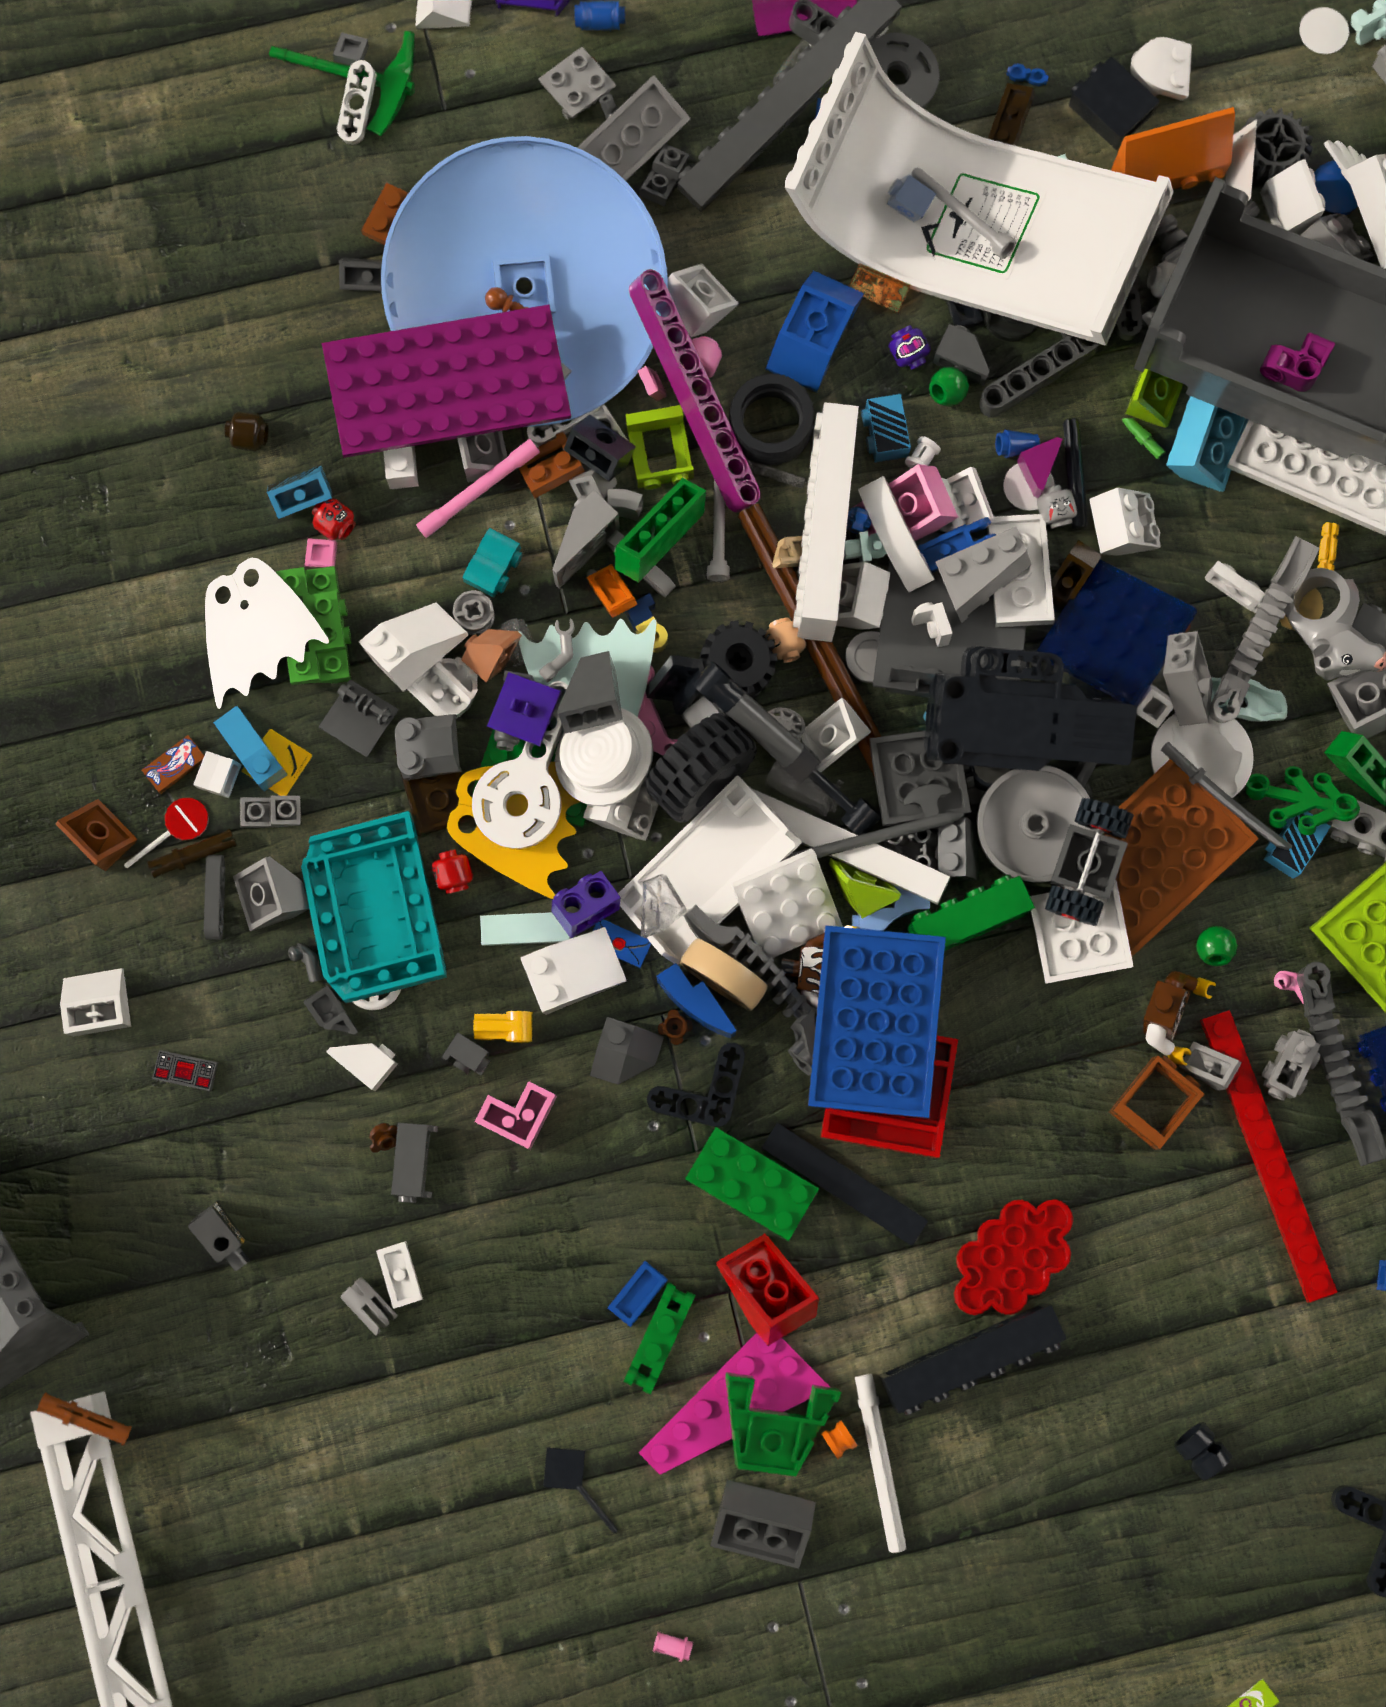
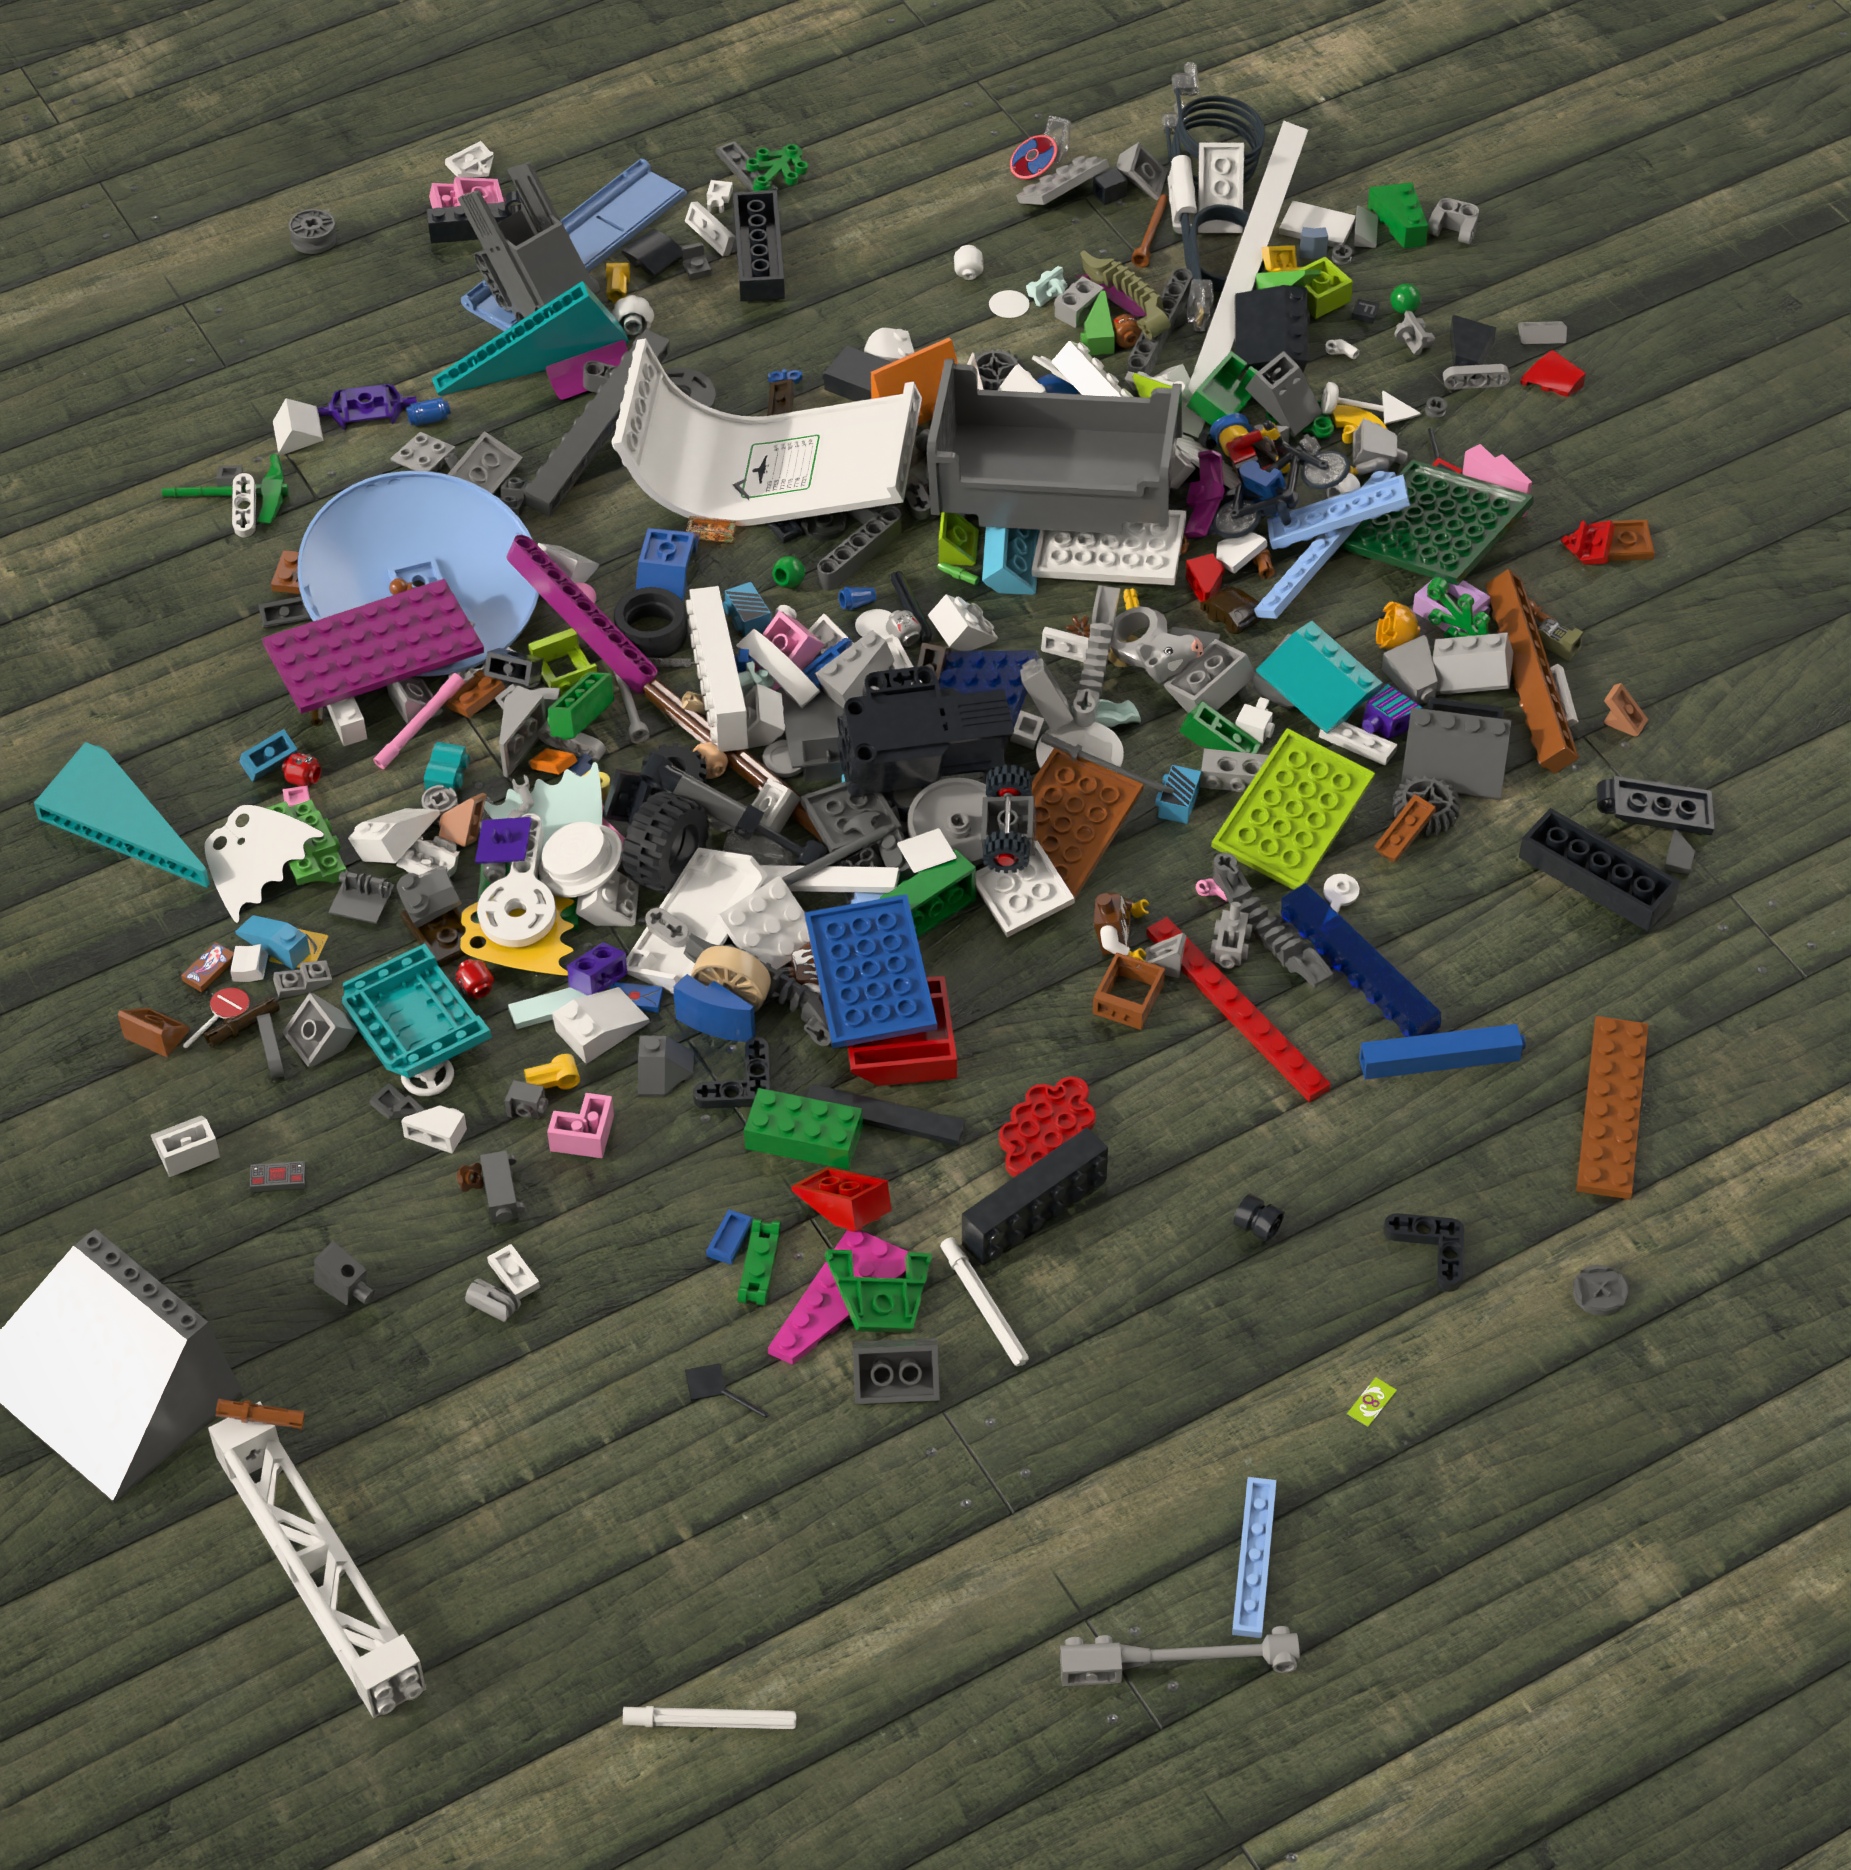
camera: 15 degrees left, 30 degrees down
dark brown head [225,412,269,451] -> none
dark grey arm [288,943,323,982] -> none
dark grey slope [557,651,623,734] -> none
bright pink tile [638,366,666,401] -> none
clear slope [640,874,688,938] -> none
bright pink pin [653,1632,693,1662] -> none
reddish brown plate [658,1010,693,1045] -> none
orange wheel [821,1420,858,1459] -> none
lime slope [829,858,901,919] -> none
sand blue brick [886,175,937,222] -> none
dark purple head [889,325,931,370] -> none
white bracket [911,602,952,648] -> none
light grey piece [912,168,1016,259] -> none
dark grey slope [933,324,990,386] -> none
magenta slope [1017,437,1063,498] -> none
green piece [1196,926,1238,966] -> none
green plant [1245,766,1360,835] -> none
magenta piece [1260,333,1335,392] -> none
none -> teal slope [34,742,210,888]
none -> light grey beam [645,908,690,948]
none -> white sticker [897,829,957,873]
none -> reddish brown plant [1065,615,1091,638]

